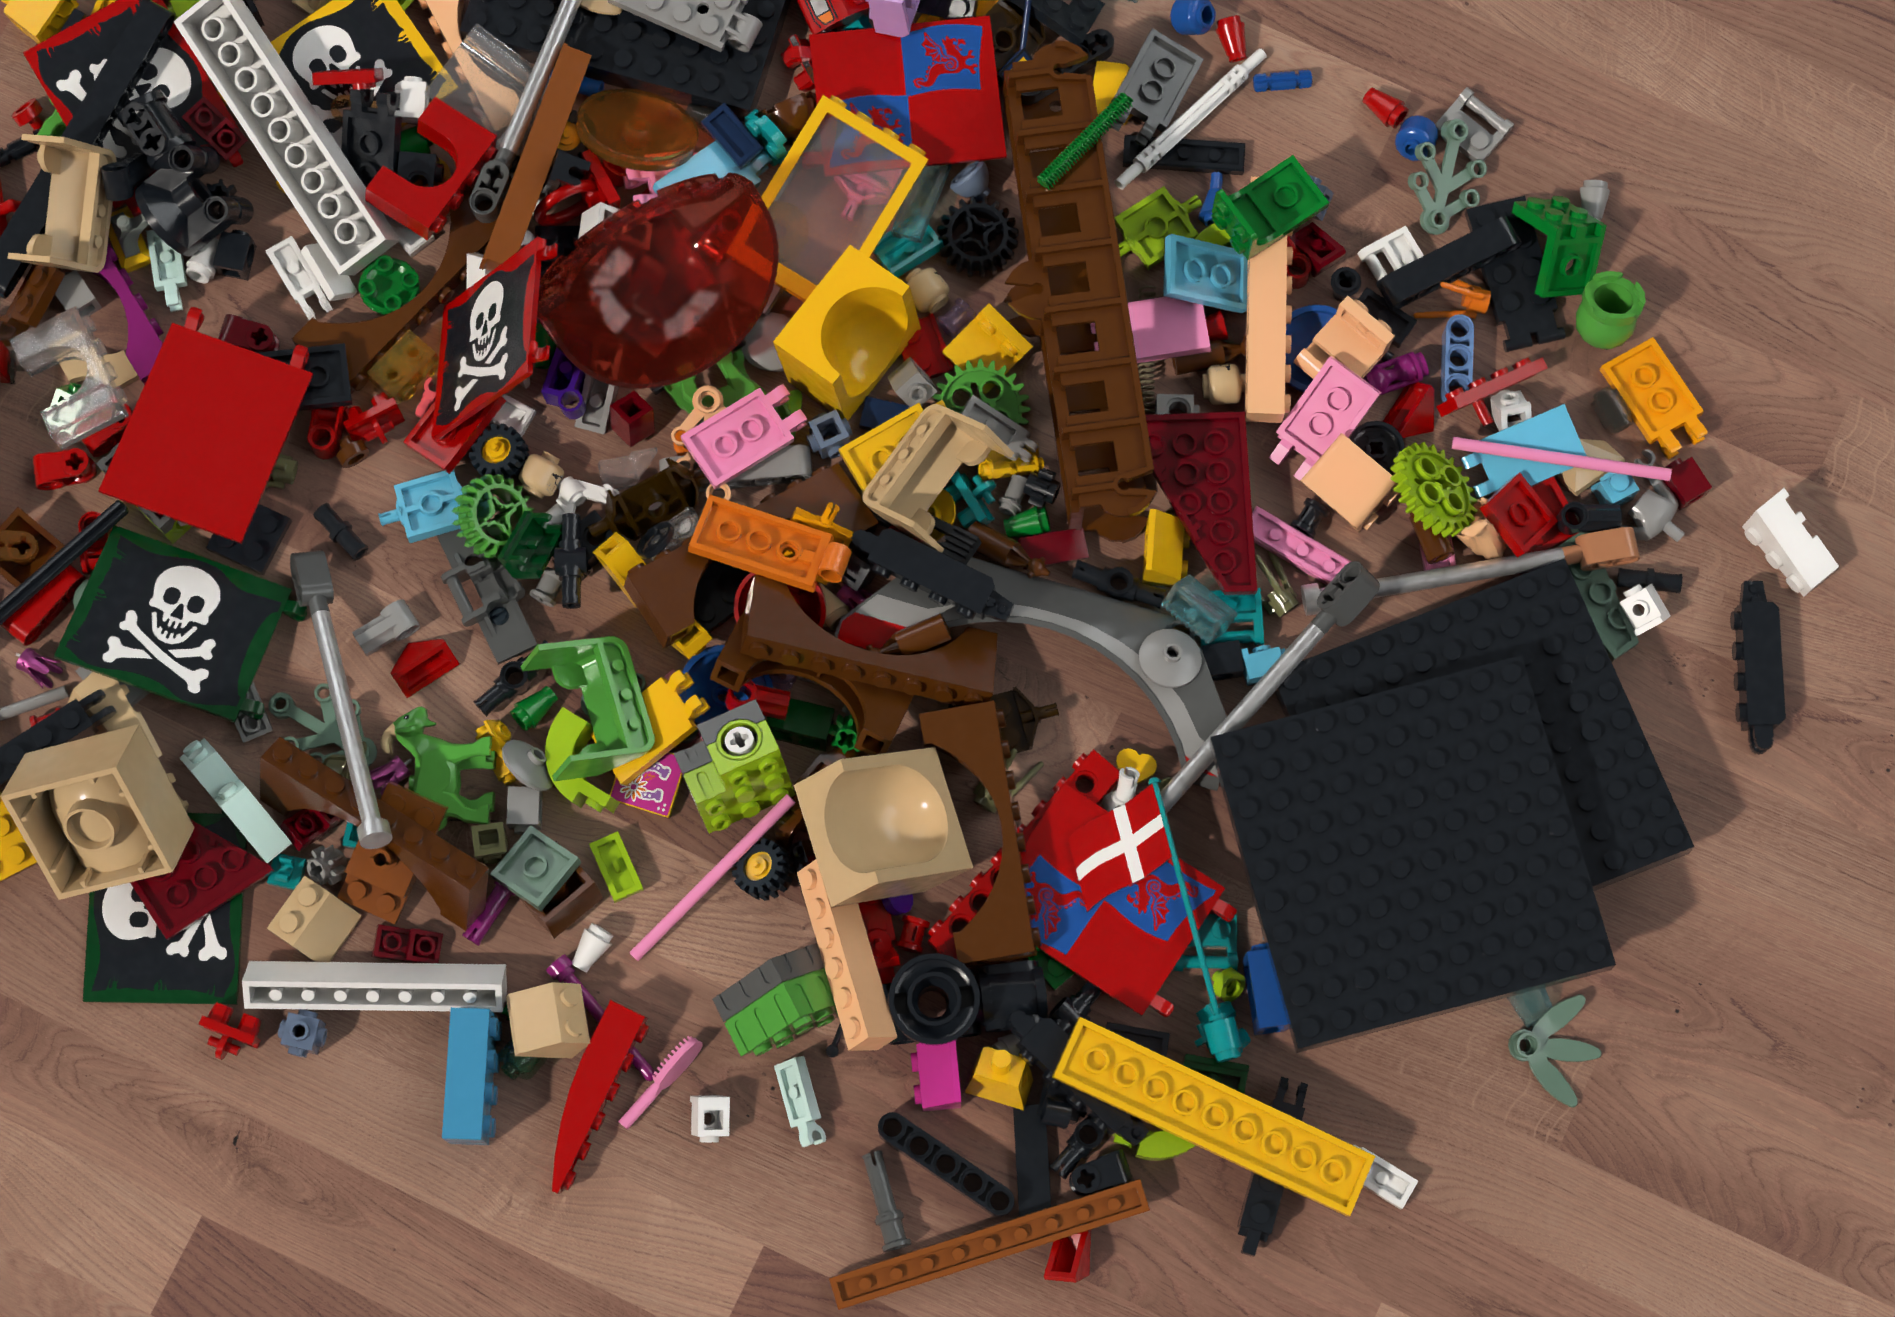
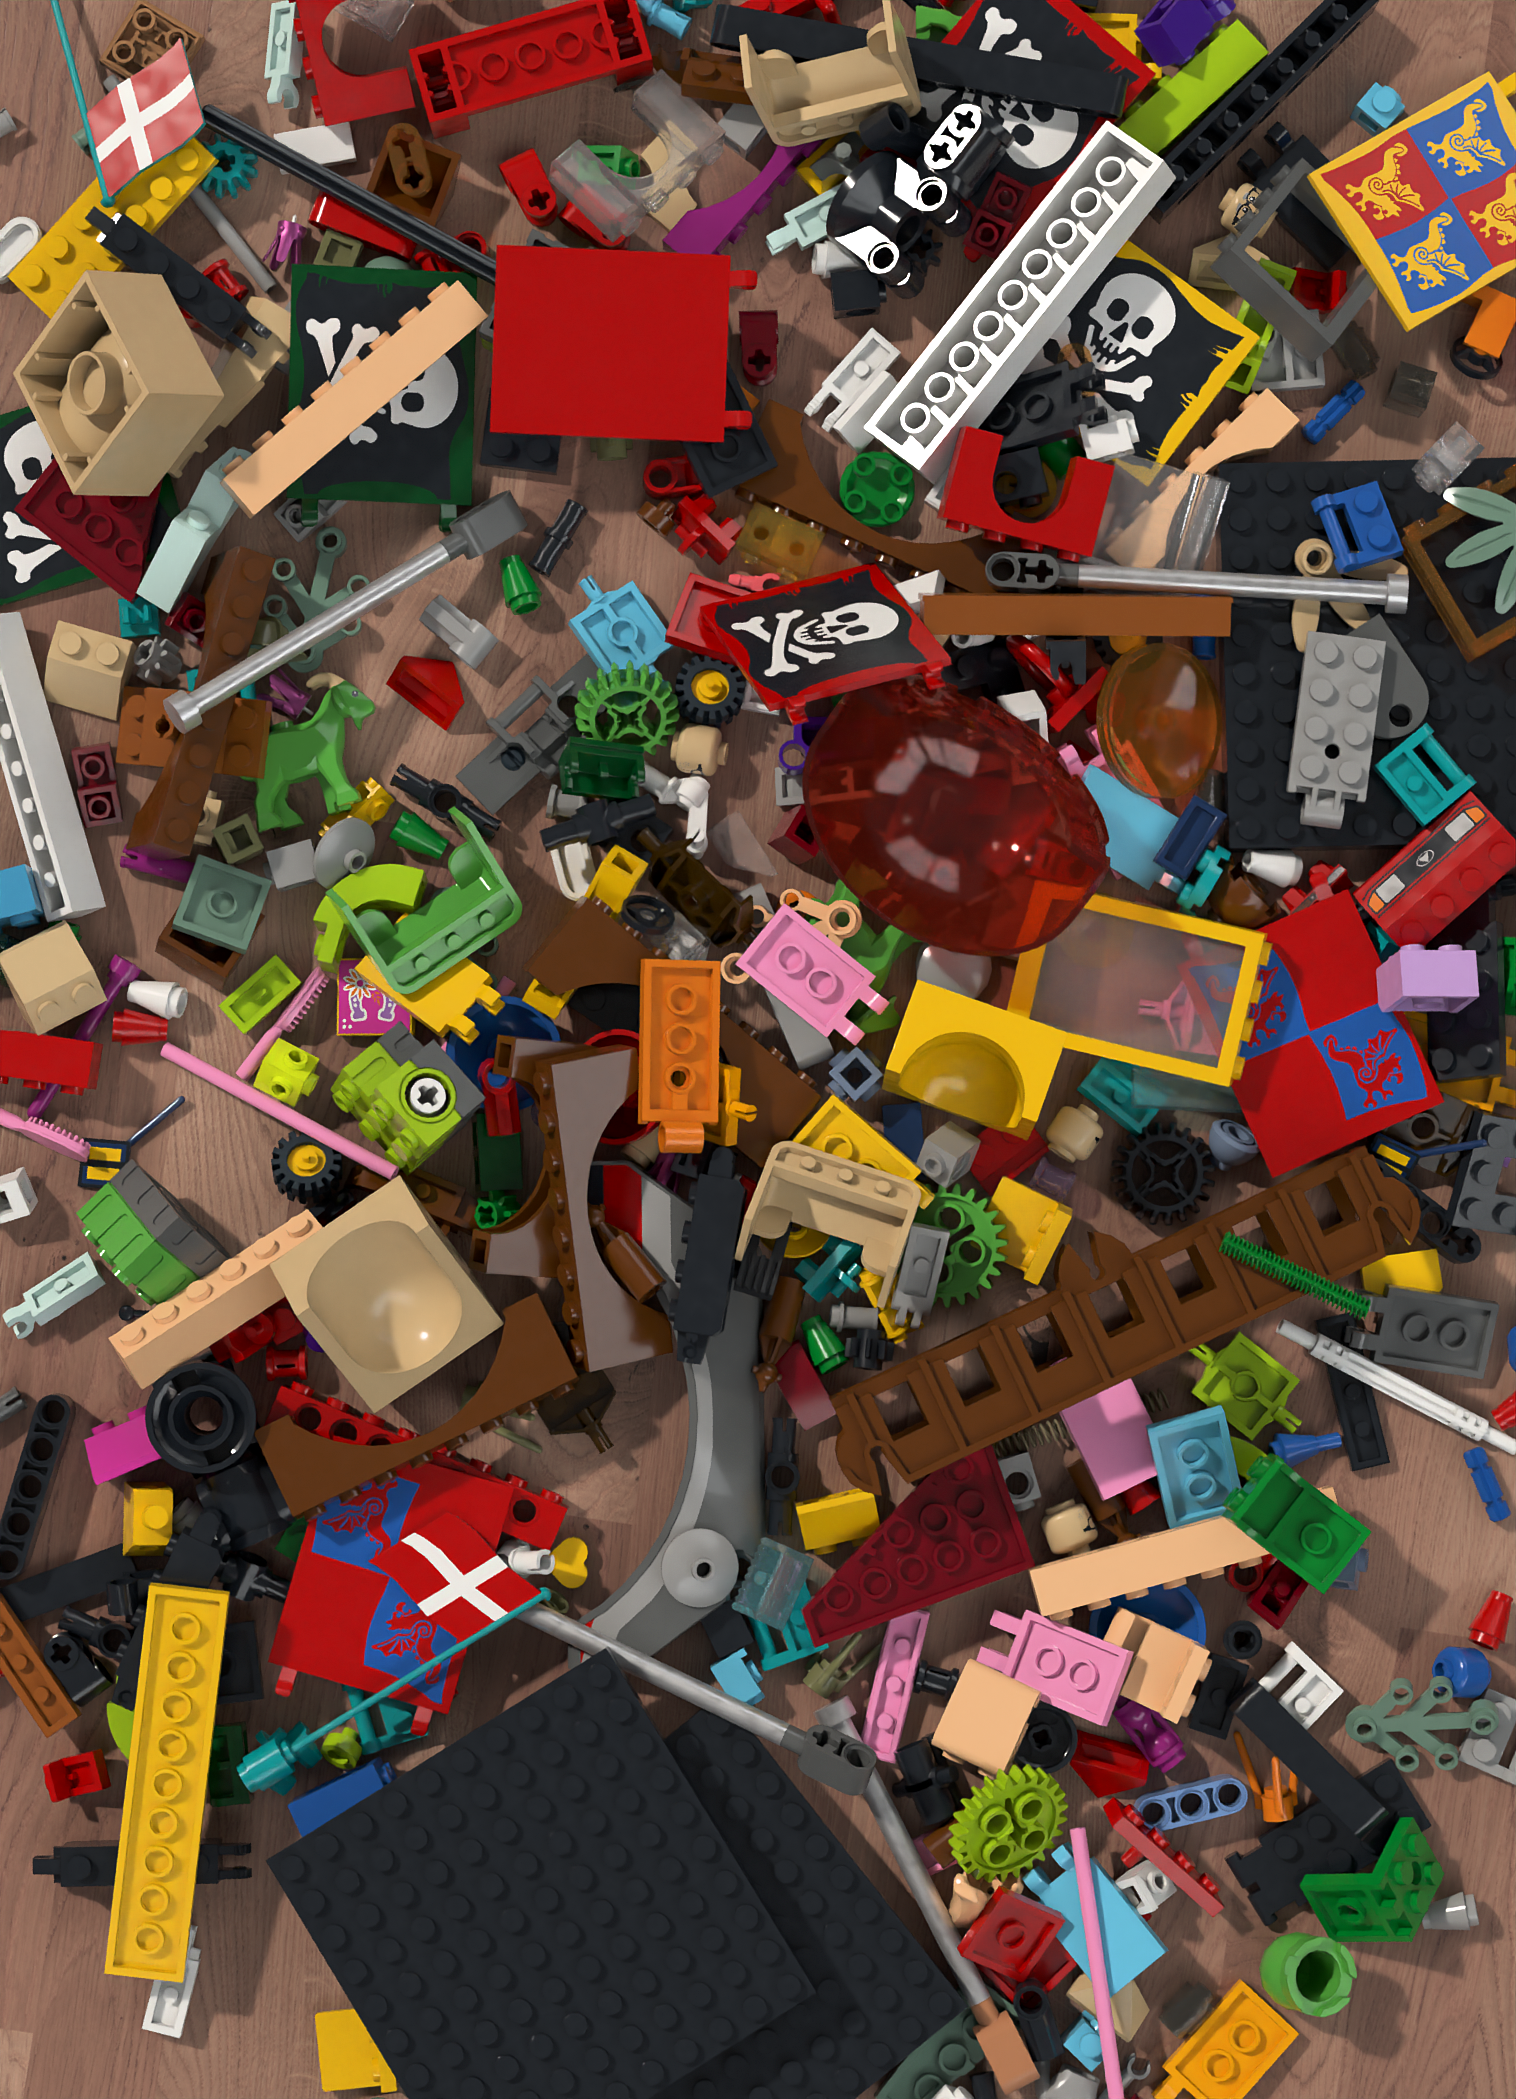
camera: 70 degrees right, 10 degrees up
red plate [312,68,384,89] -> none
none -> red bracket [43,1748,111,1803]
none -> piece [78,1096,185,1188]
none -> red cone [112,1008,168,1046]
none -> light nougat brick [220,280,488,519]
none -> bright pink piece [236,966,330,1082]
none -> neon yellow brick [253,1038,319,1107]
none -> olive plate [313,229,364,267]
none -> yellow bracket [315,2008,400,2093]
none -> green cone [499,555,542,615]
none -> white tile [550,842,596,902]
none -> black pin [892,1732,964,1826]
none -> white cone [1242,849,1303,888]

